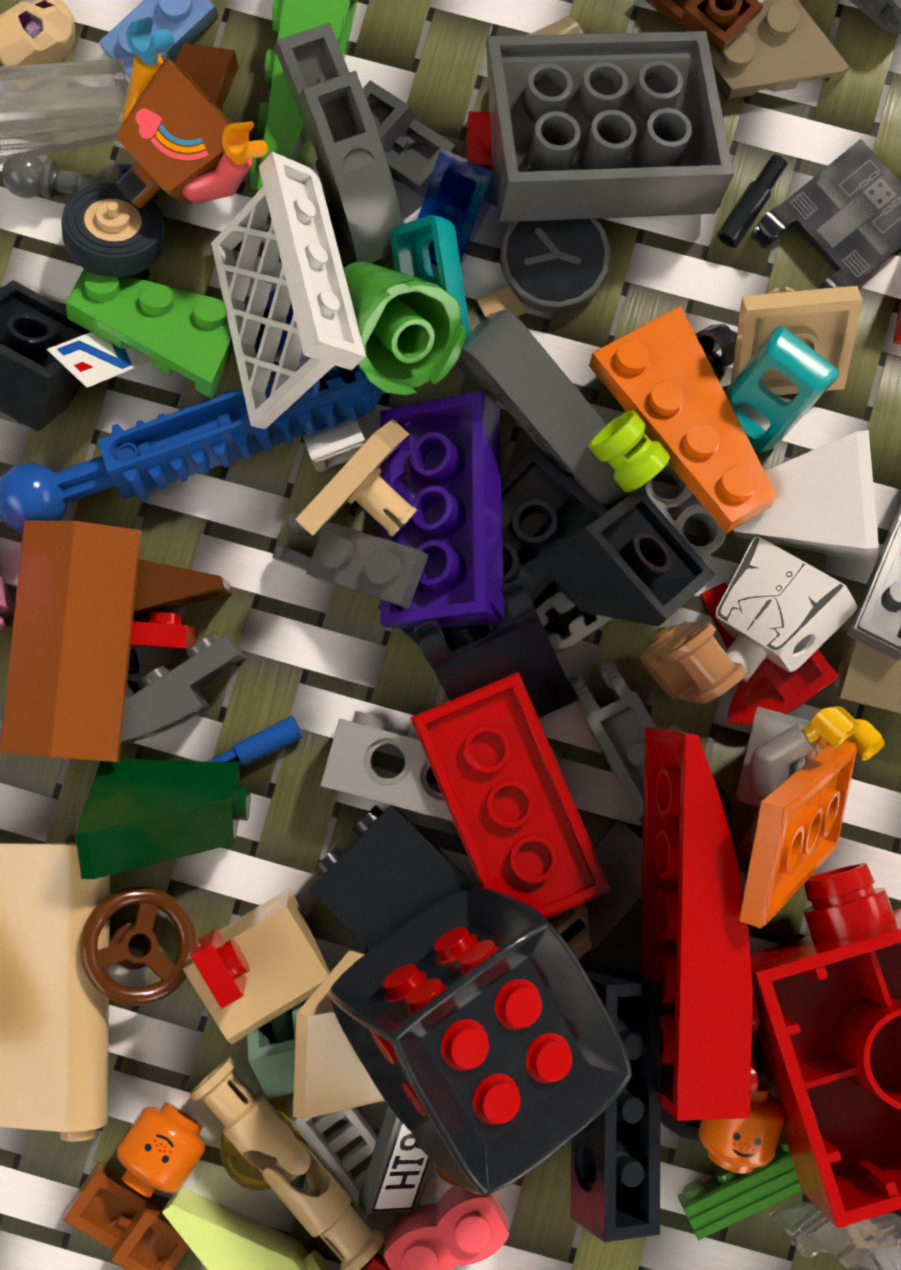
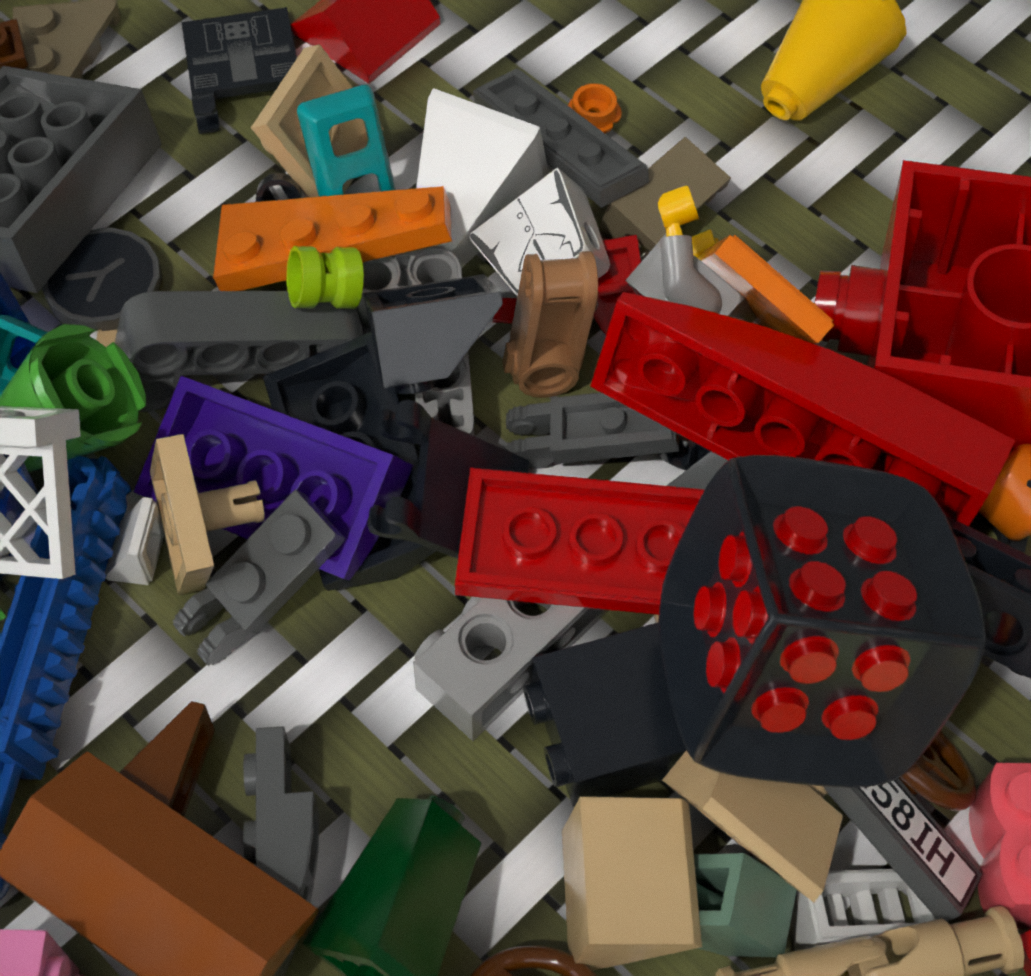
camera: 60 degrees left, 25 degrees down
red plate [131,611,197,649] -> none
red plate [190,928,250,1009] -> none
blue pin [208,715,303,767] -> none
black pin [717,154,788,248] -> none

